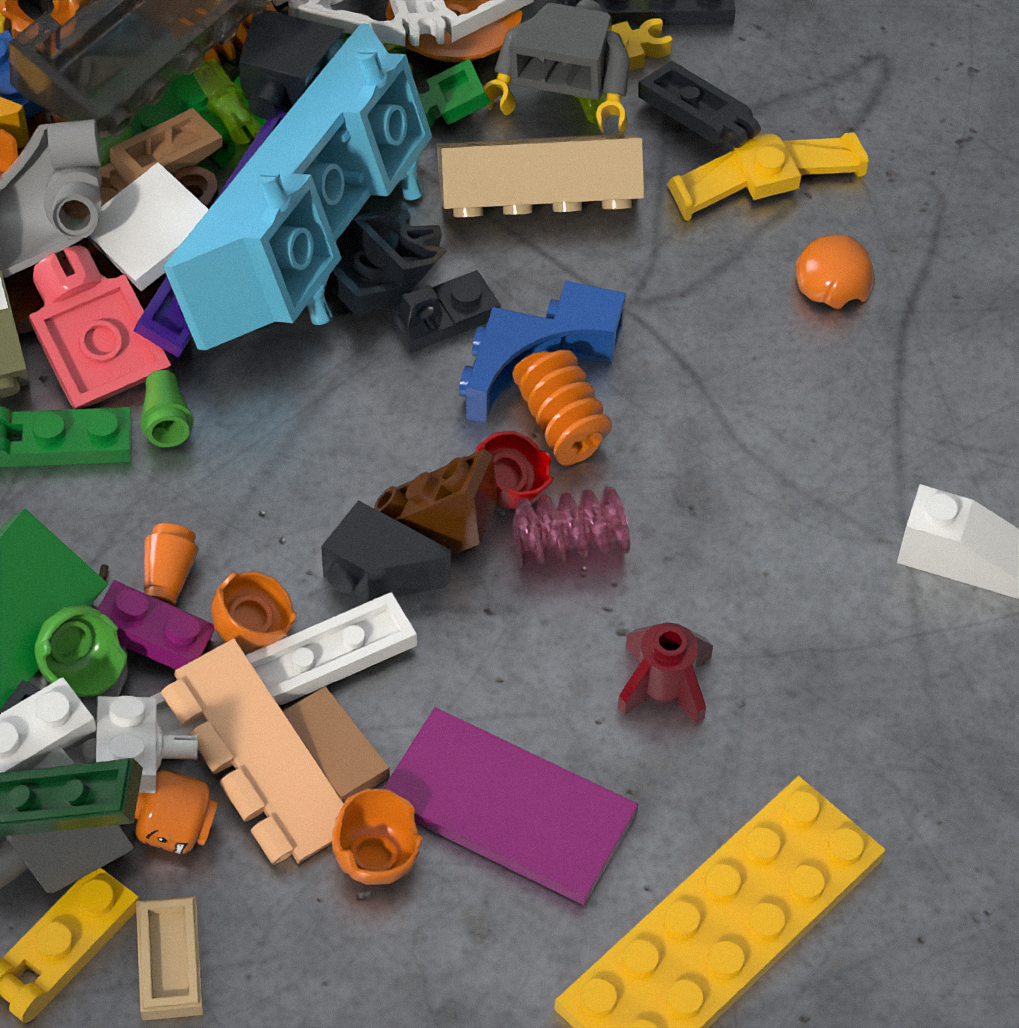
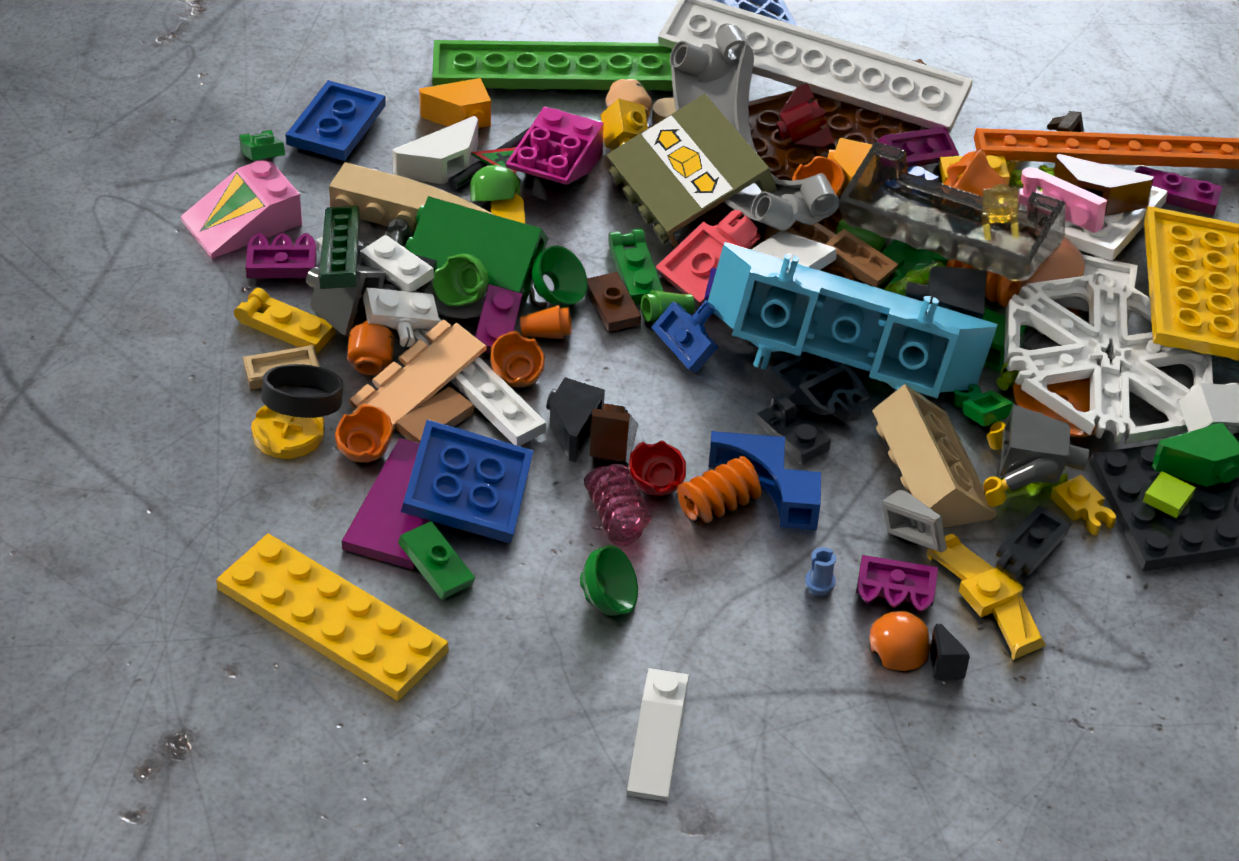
camera: 80 degrees right, 10 degrees down
dark red brick [618,622,713,724] -> none
none -> yellow tile [251,405,325,459]
none -> black tyre [261,364,343,418]
none -> green plate [398,521,475,600]
none -> blue plate [401,420,534,543]
none -> green piece [532,245,588,307]
none -> green piece [580,545,638,616]
none -> reddish brown plate [587,272,641,332]
none -> blue plate [651,300,719,373]
none -> medium blue pin [805,547,836,596]
none -> magenta plate [856,555,938,612]
none -> light grey slope [882,490,947,553]
none -> black slope [929,624,970,680]

